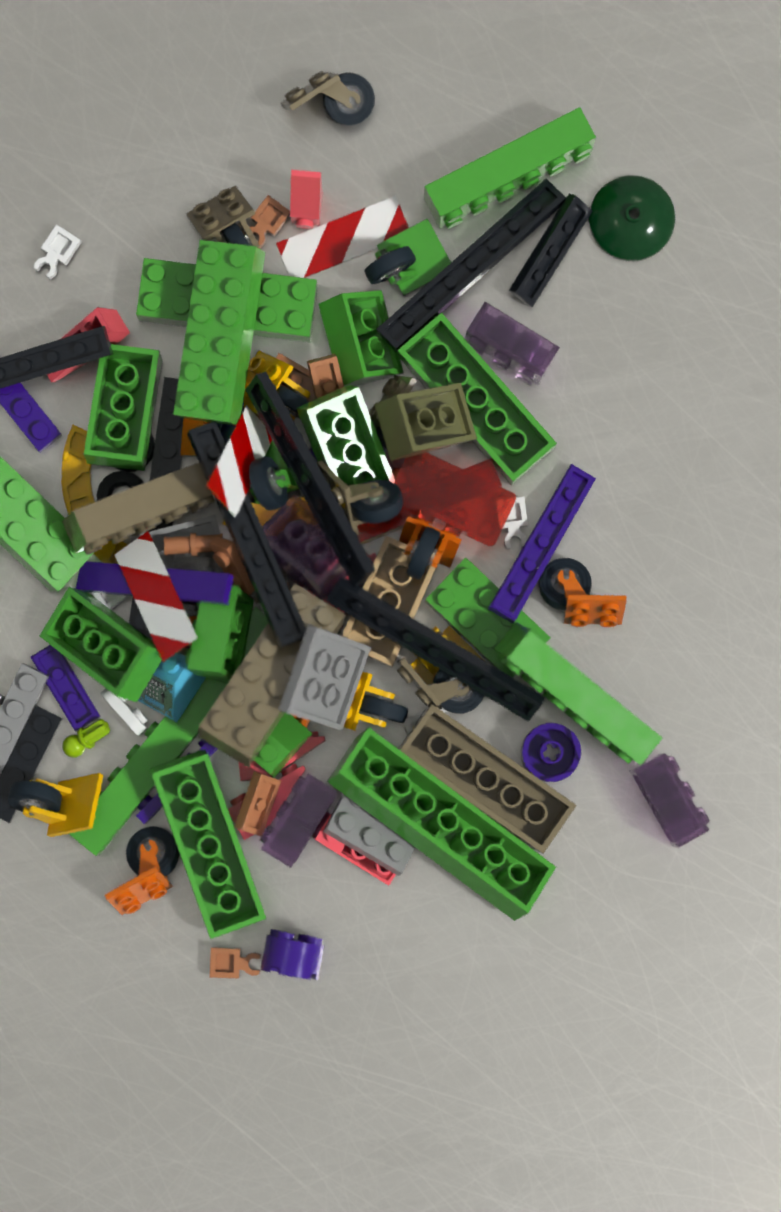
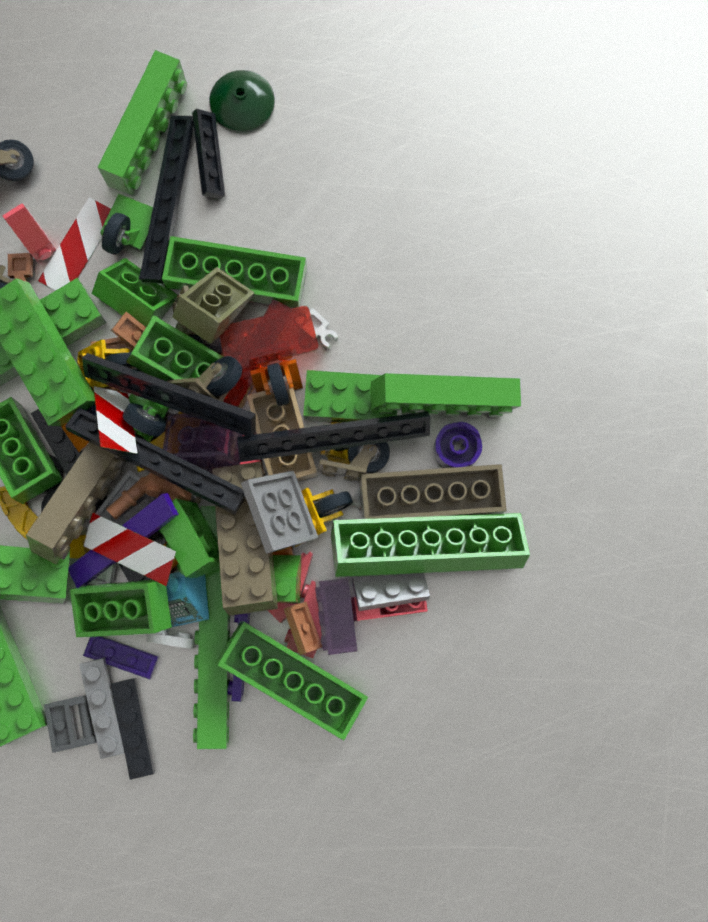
camera: 40 degrees left, 5 degrees down
yellow plate [8,773,103,837] -> none
lime axle [62,719,110,758] -> none
plate [105,826,179,915] -> none
nougat plate [210,947,261,979] -> none
dark purple brick [260,929,325,980] -> none
clear purple brick [465,302,560,386] -> none
dark purple tile [488,464,596,624] -> none
plate [539,558,627,627] -> none
clear purple brick [629,753,710,848] -> none

